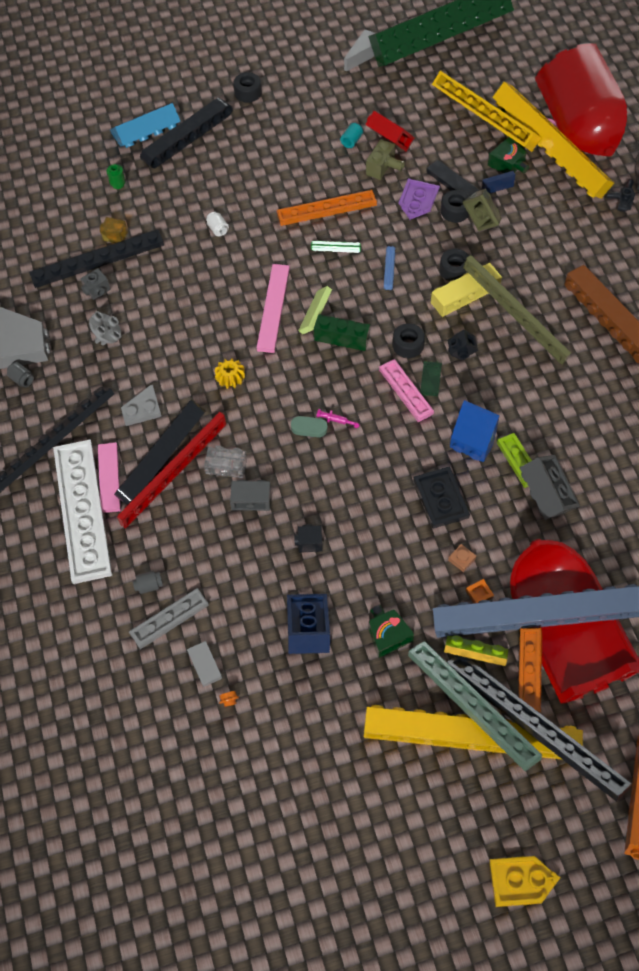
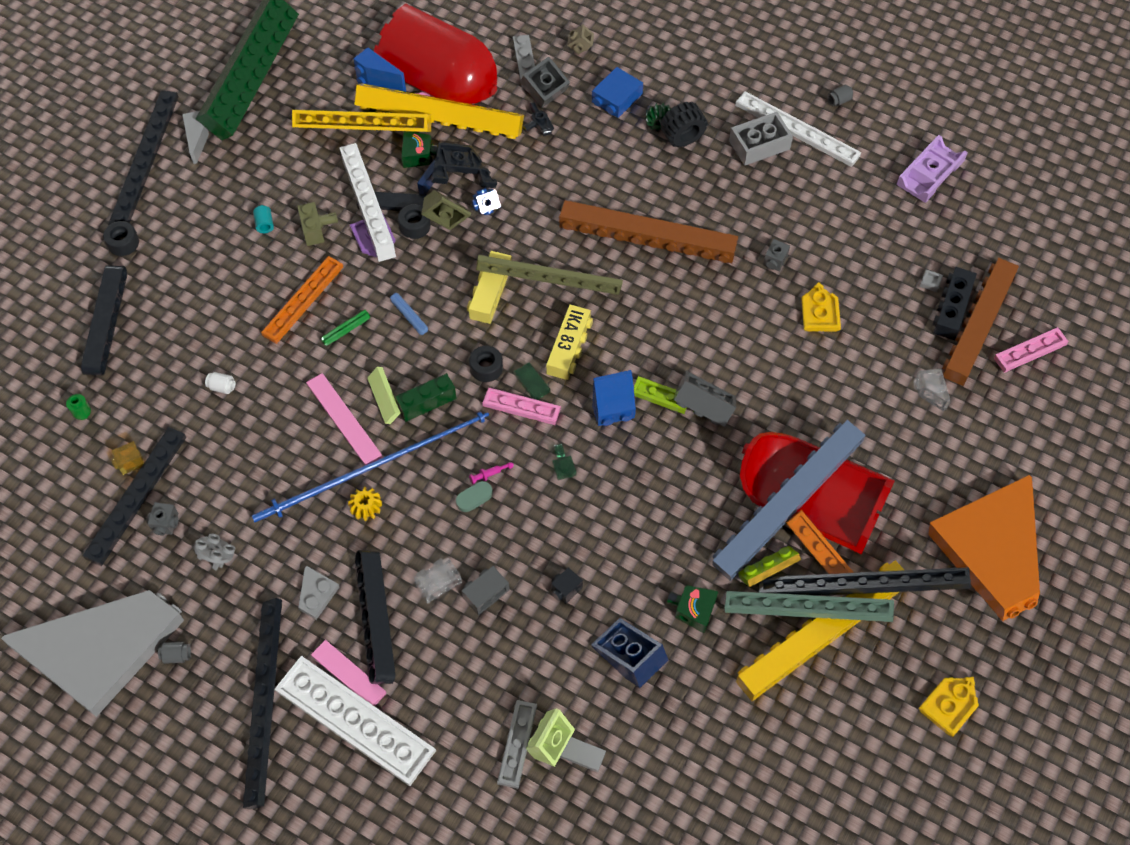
camera: 45 degrees left, 0 degrees up
dark azure slope [110,103,181,148] -> none
red tile [117,412,226,528] -> none
dark grey brick [132,570,163,594] -> none
orange plate [219,691,239,707] -> none
red brick [365,111,415,152] -> none
black plate [413,466,470,529] -> none
black tyre [439,249,469,282] -> none
black brick [447,330,478,361] -> none
nougat plate [448,544,476,572] -> none
orange plate [466,579,494,604] -> none
none -> black plate [108,90,179,225]
none -> blue piece [251,412,489,522]
none -> white brick [340,143,396,262]
none -> blue slope [354,48,406,92]
none -> black wing [431,142,498,188]
none -> brick [472,188,501,215]
none -> yellowish green slope [526,708,575,767]
none -> light yellow brick [546,305,593,380]
none -> clear green plate [552,443,577,480]

